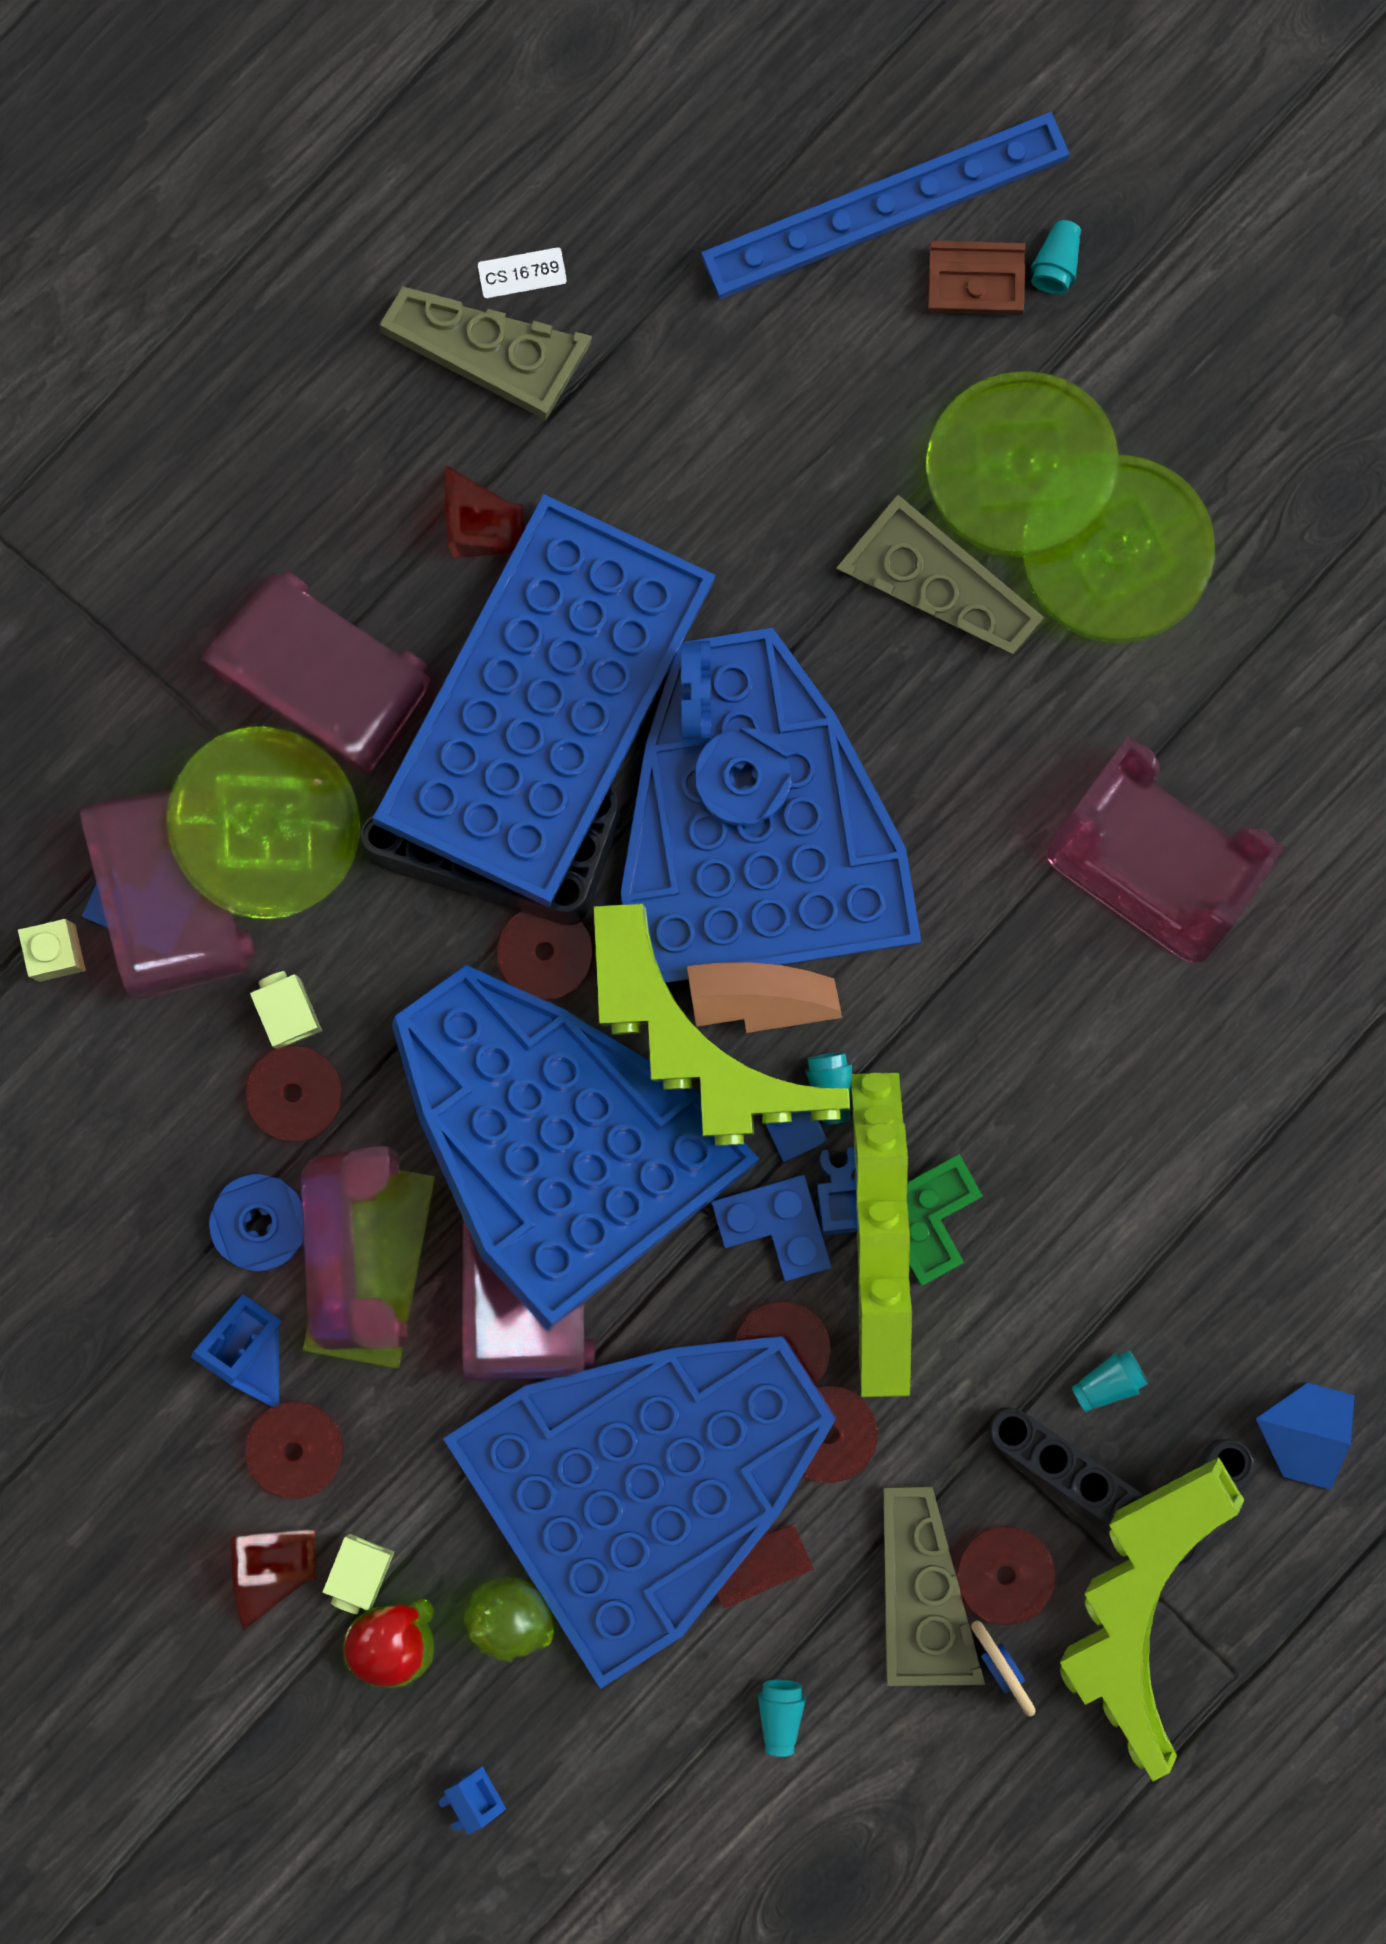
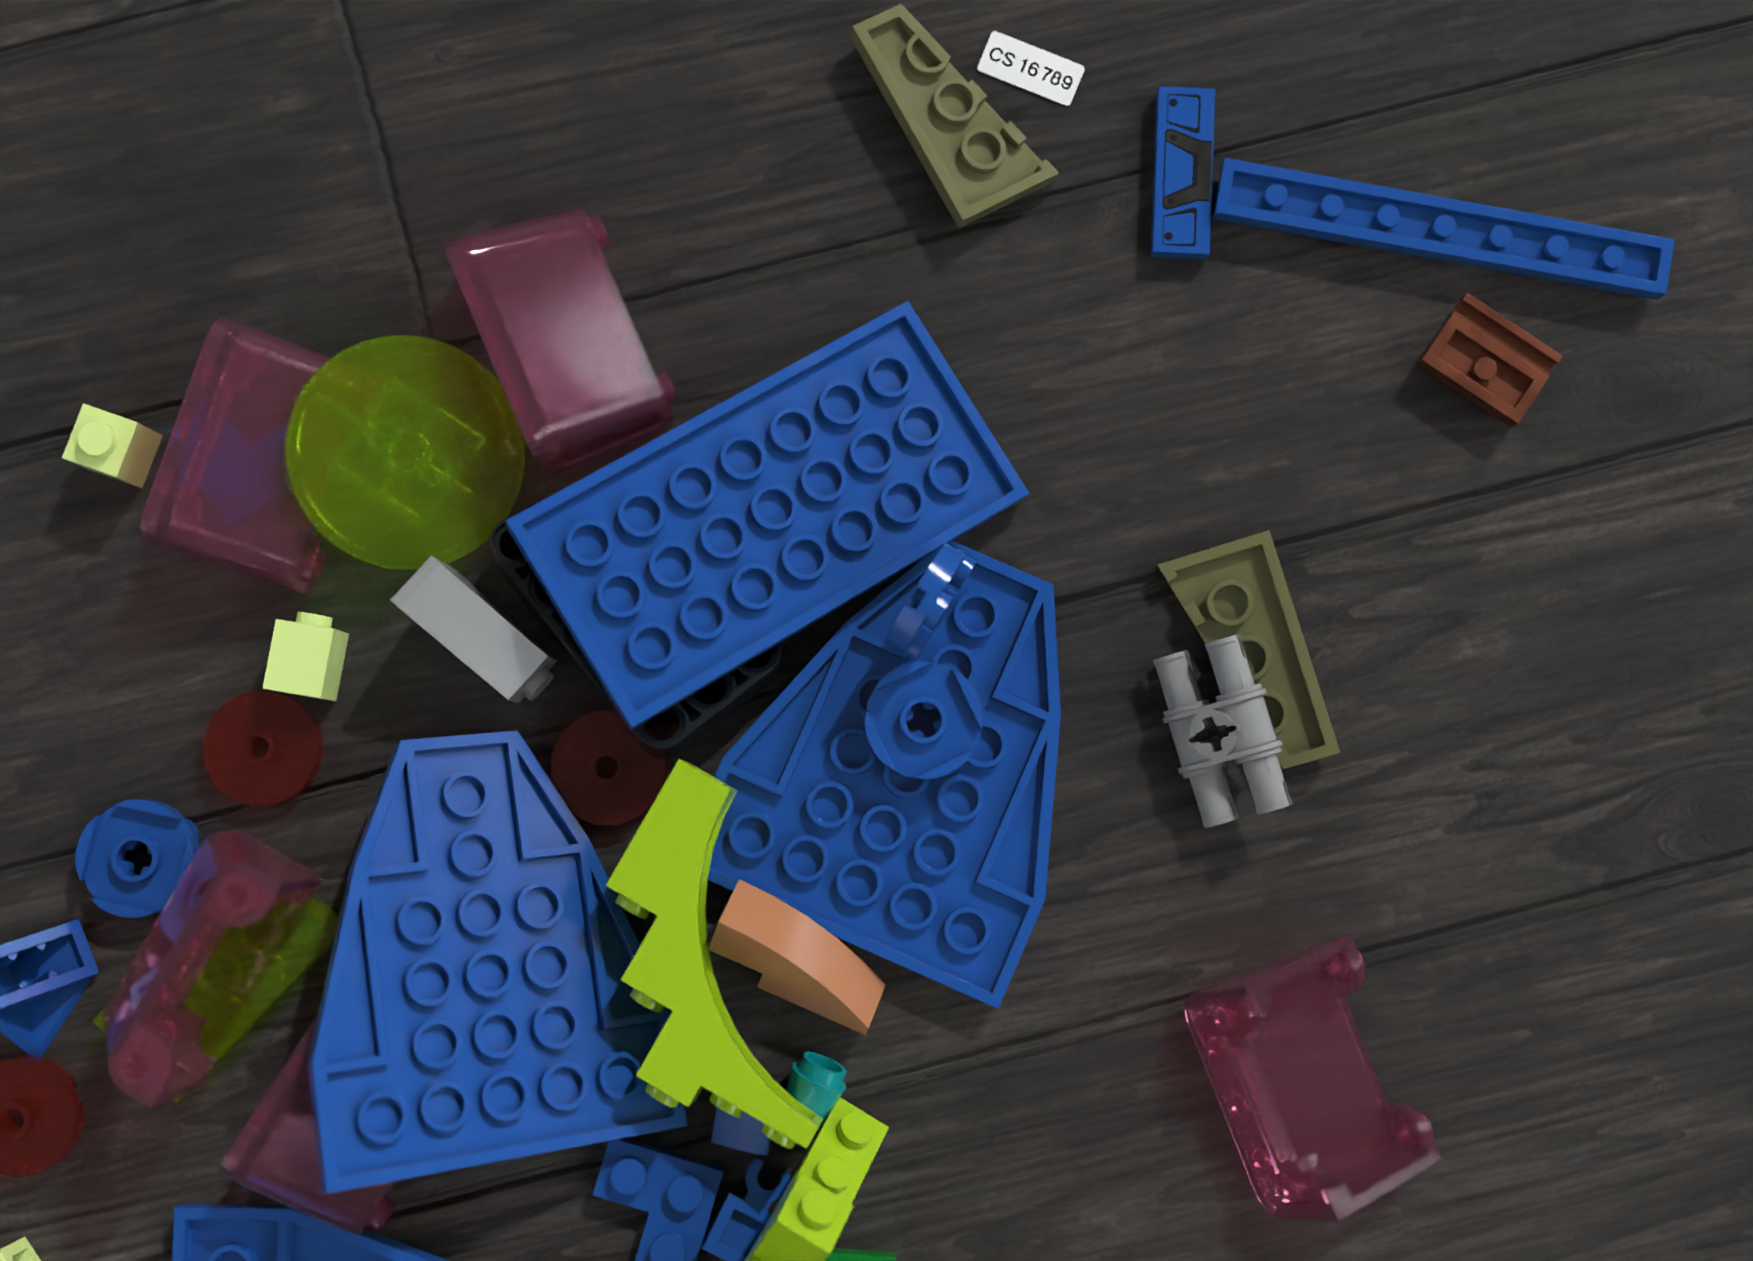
camera: 25 degrees right, 0 degrees up
clear red slope [444,465,524,558] -> none
clear neon green plate [927,371,1118,557] -> none
clear neon green plate [1022,455,1215,643] -> none
teal cone [1030,220,1082,295] -> none
none -> light grey slope [390,555,557,703]
none -> blue tile [1150,86,1215,260]
none -> light grey pin [1153,634,1292,828]

